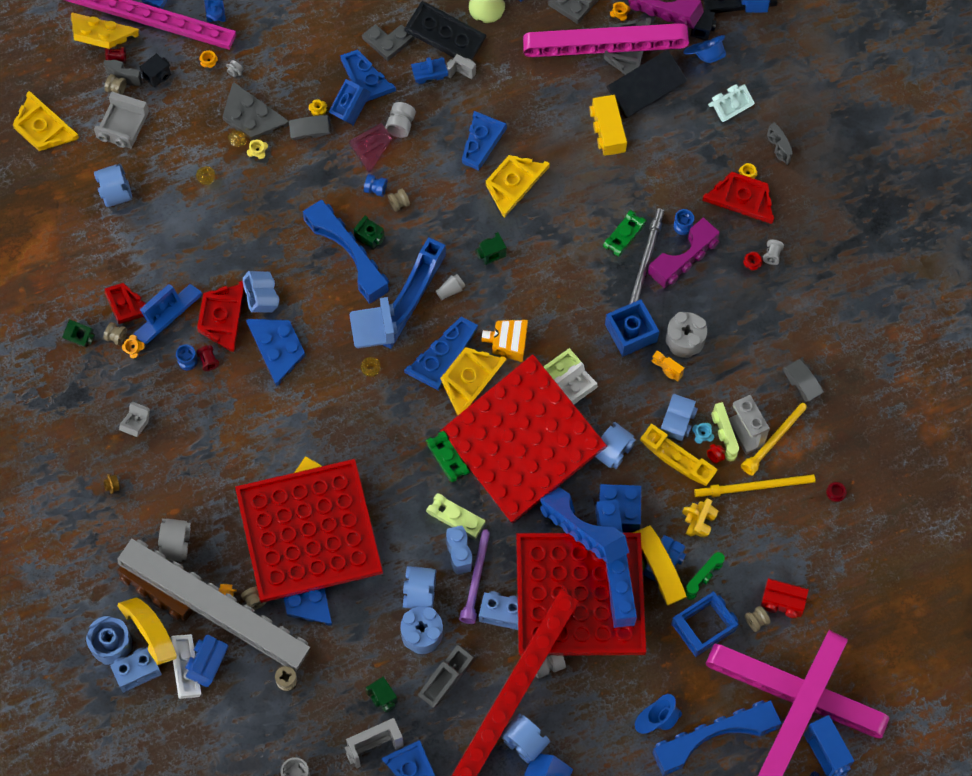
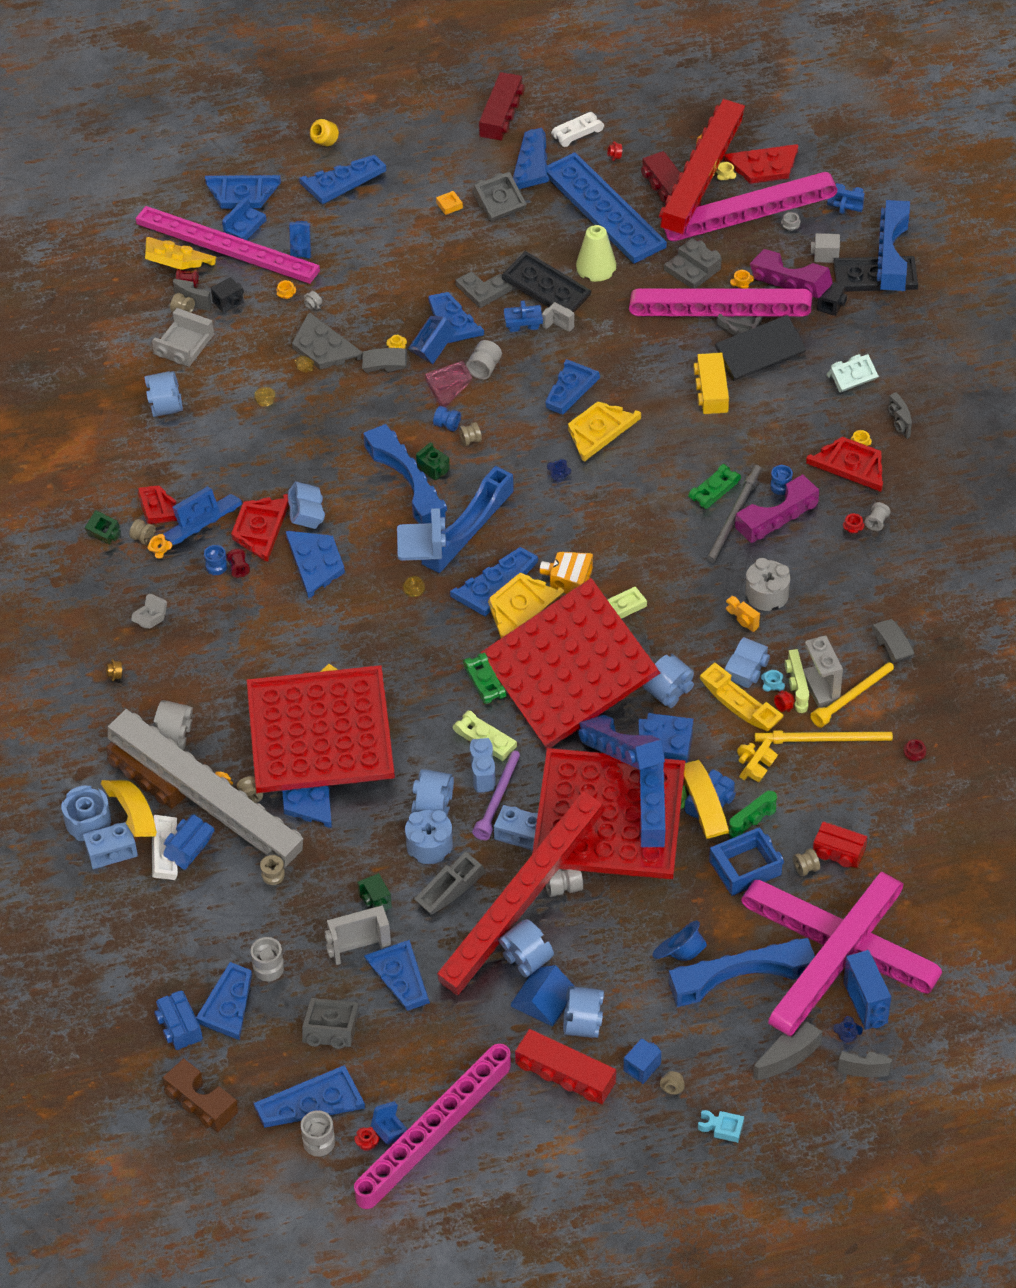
camera: 10 degrees right, 15 degrees down
yellow wing [13,91,79,151] -> none
light yellow plate [247,140,268,159] -> none
light grey cone [436,274,466,300] -> none
dark green brick [475,232,507,265] -> none
white bracket [554,362,598,404] -> none
blue brick [605,299,659,357] -> none
blue piece [683,35,726,63] -> none
none -> clear blue plate [547,459,571,480]

